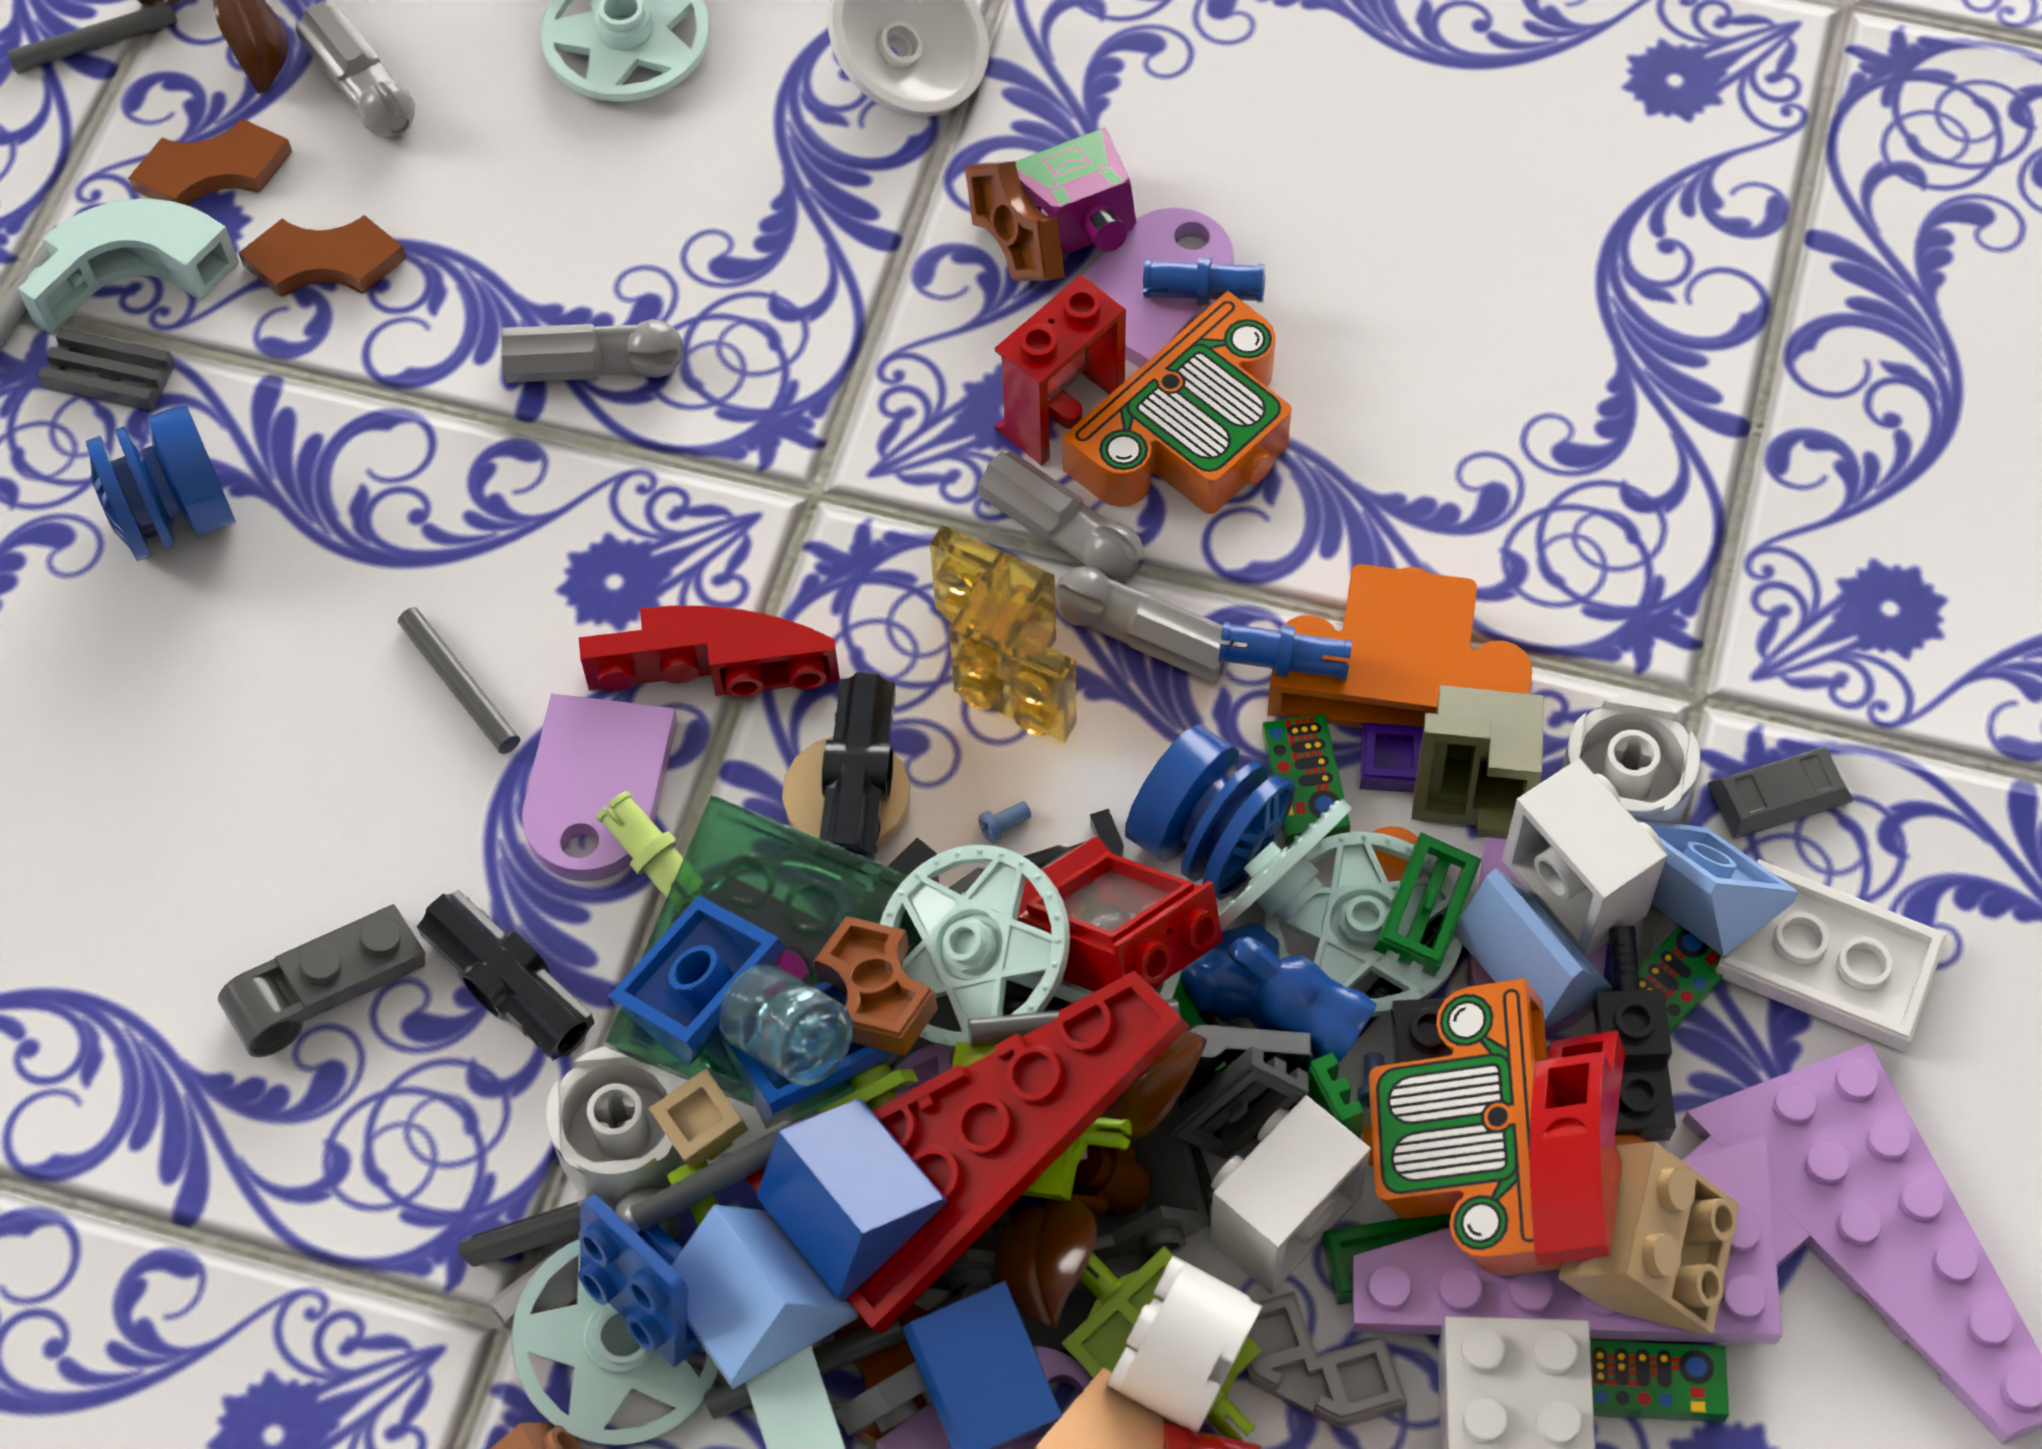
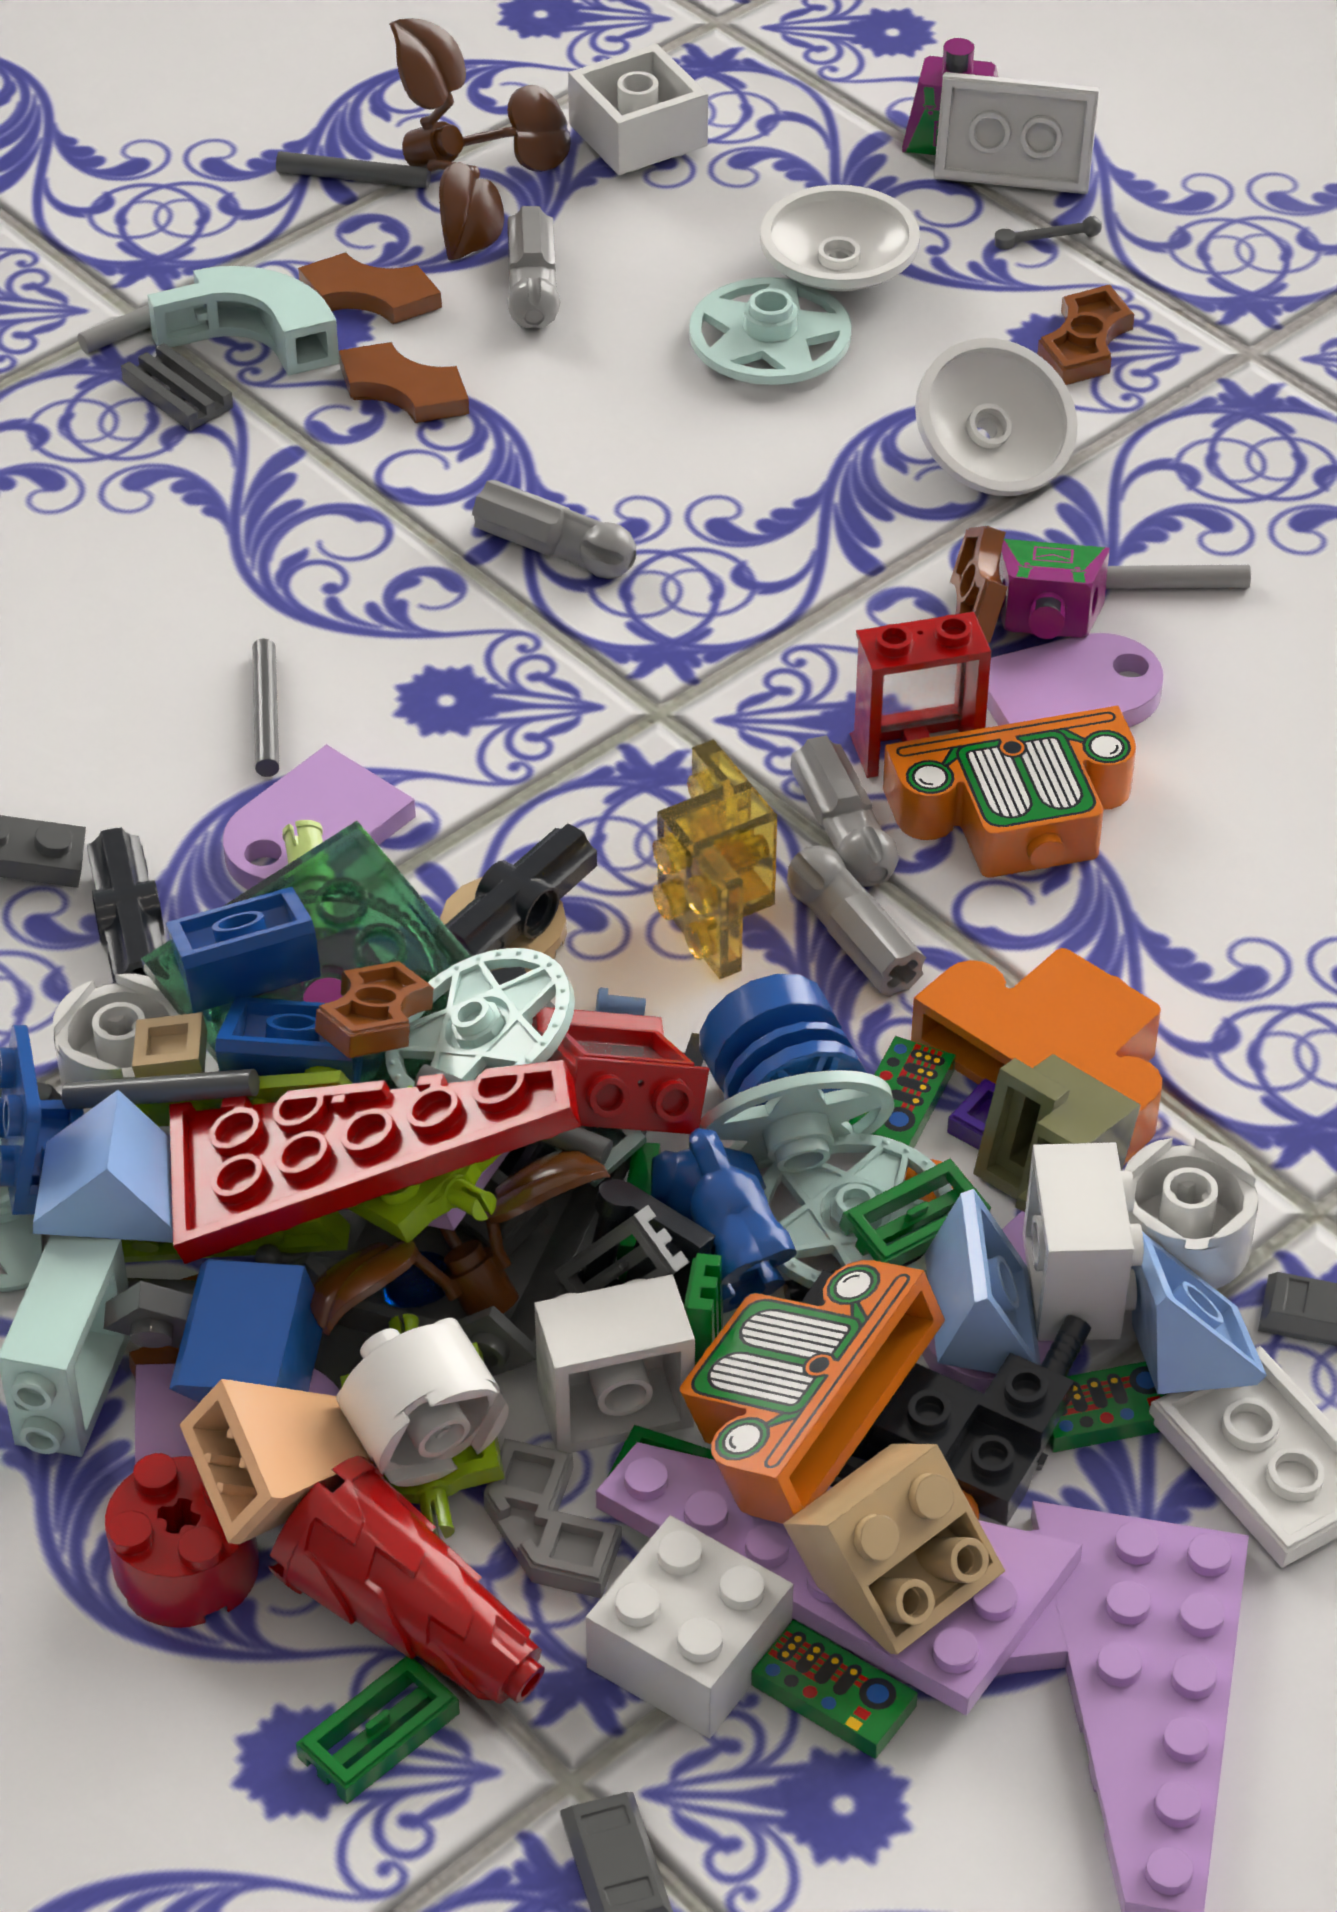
camera: 30 degrees right, 15 degrees down
blue wheel [85,402,236,561] -> none
red slope [579,605,840,698] -> none
clear light blue wheel [719,964,852,1086] -> none
blue slope [756,1098,948,1302] -> none
blue pin [1143,257,1265,305] -> none
blue pin [1218,621,1352,681] -> none
red slope [1530,1030,1625,1265] -> none
none -> light grey bar [1106,565,1251,589]

